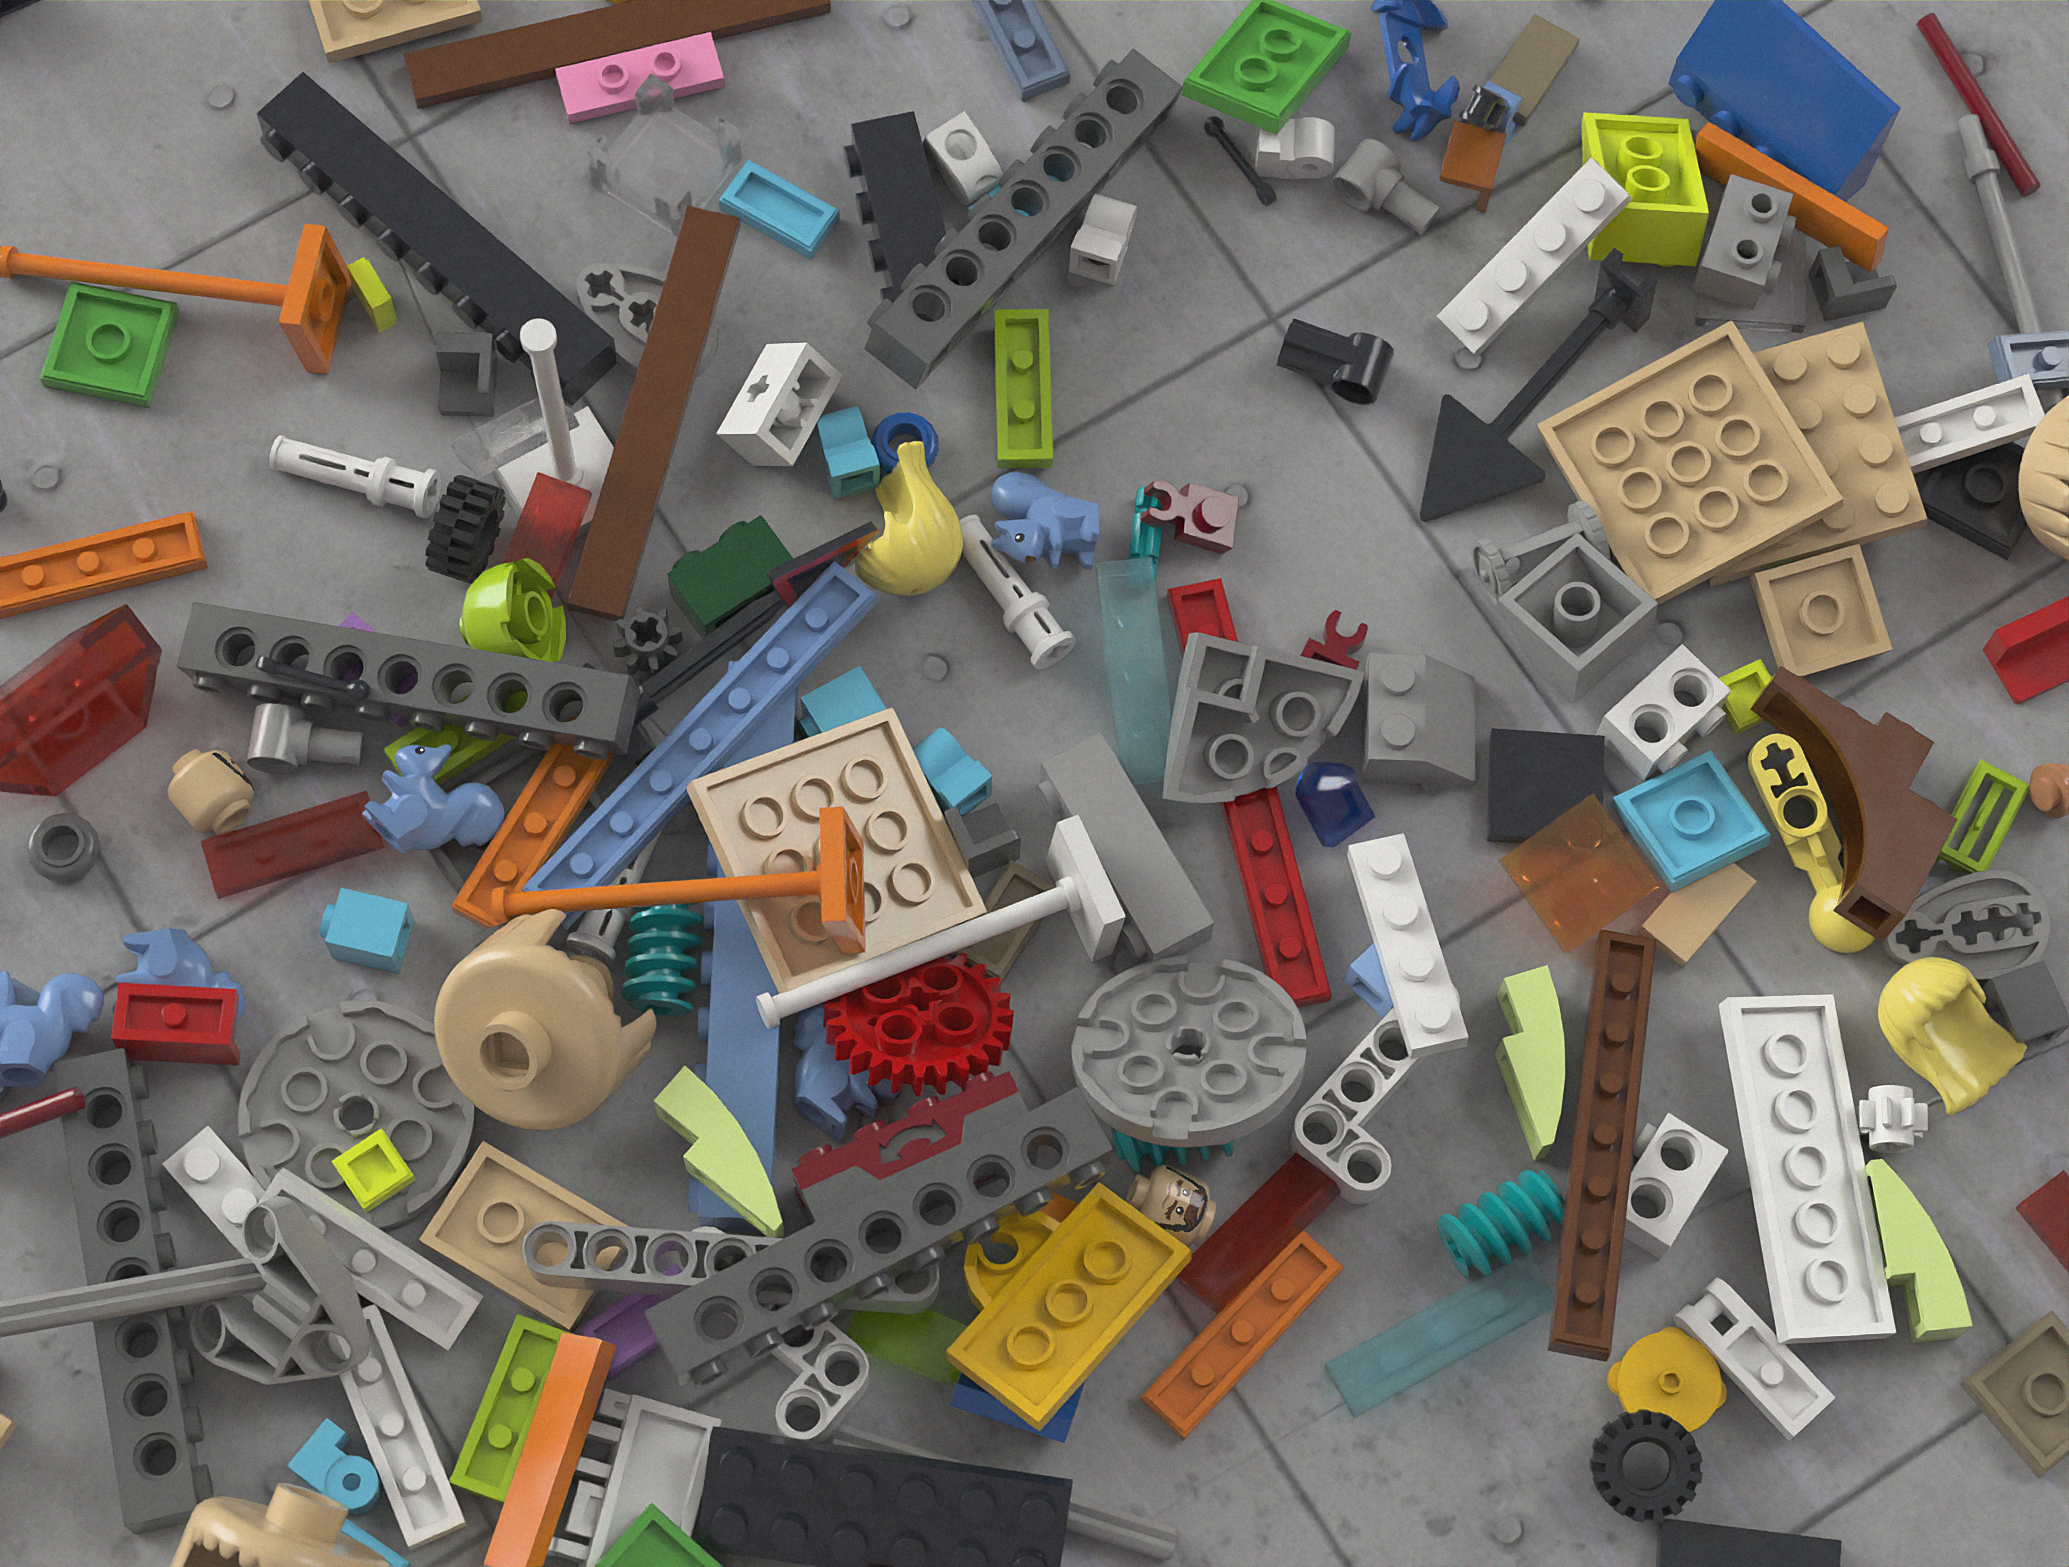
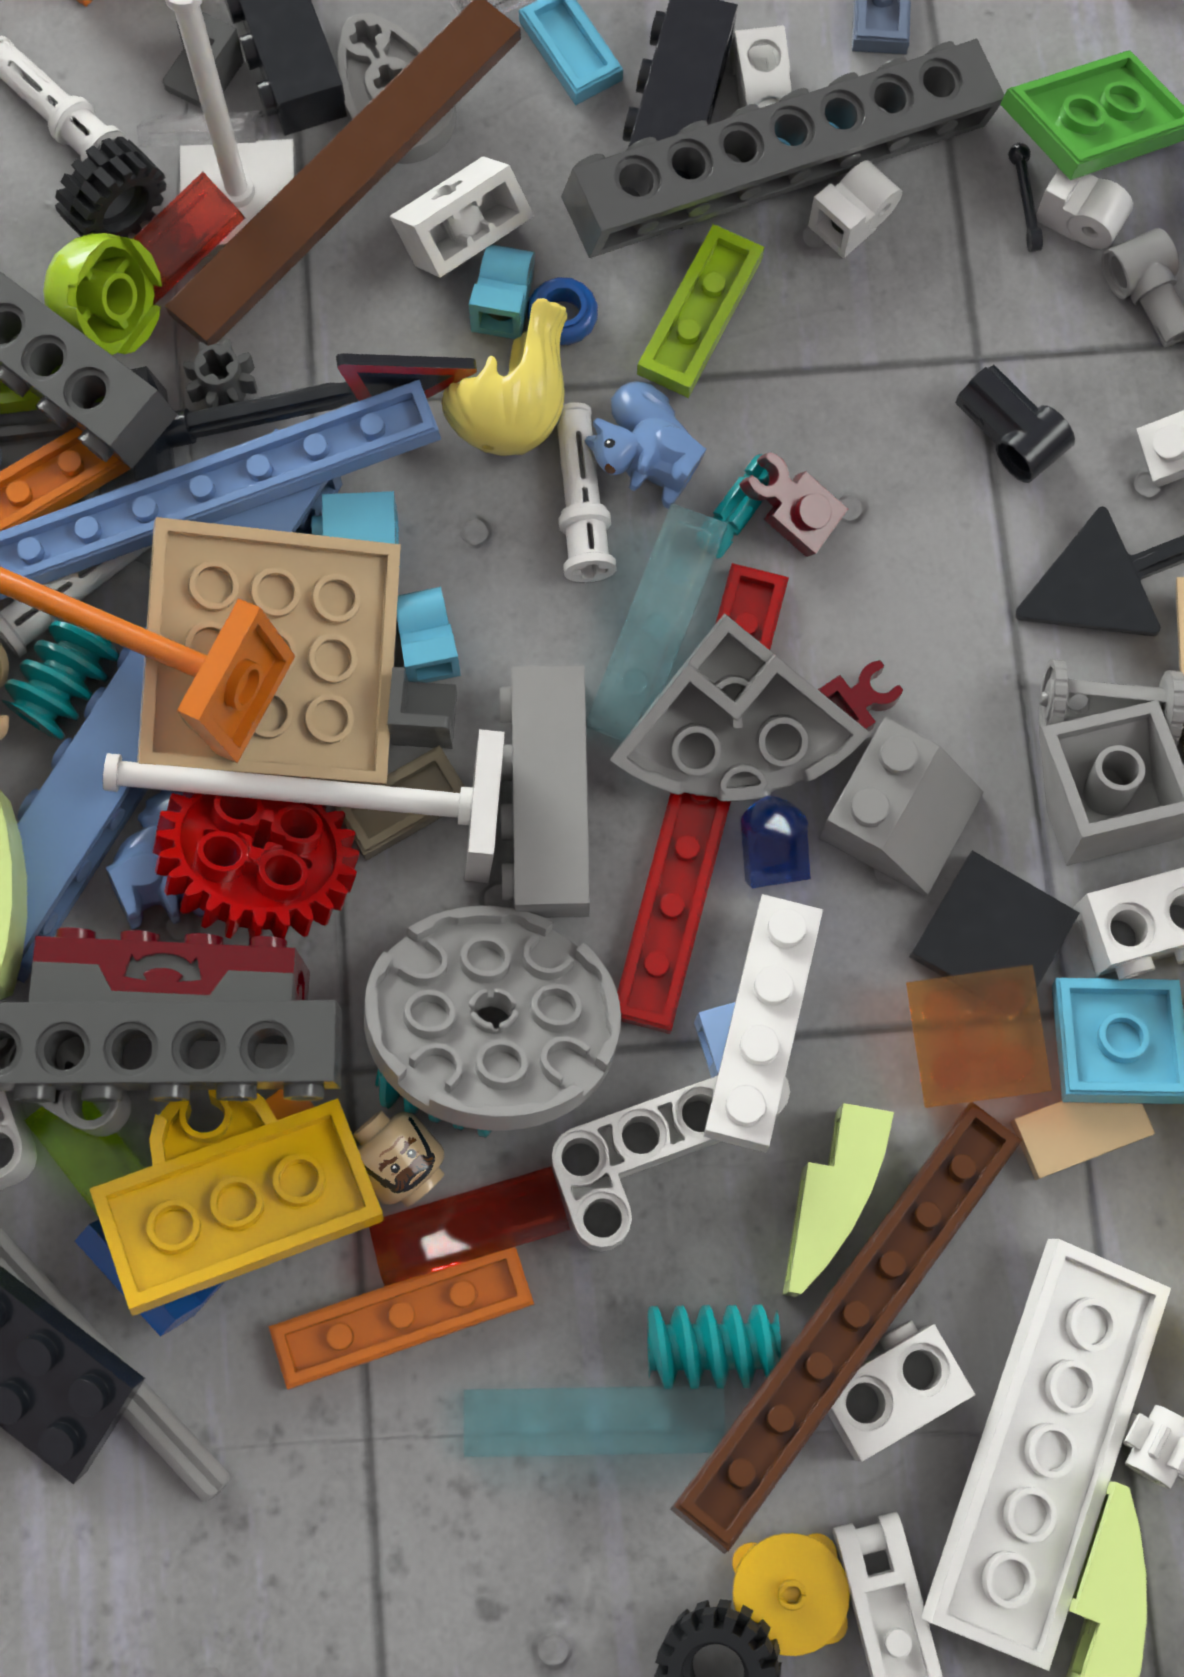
camera: 30 degrees right, 5 degrees up
dark green brick [667,515,793,639] -> none

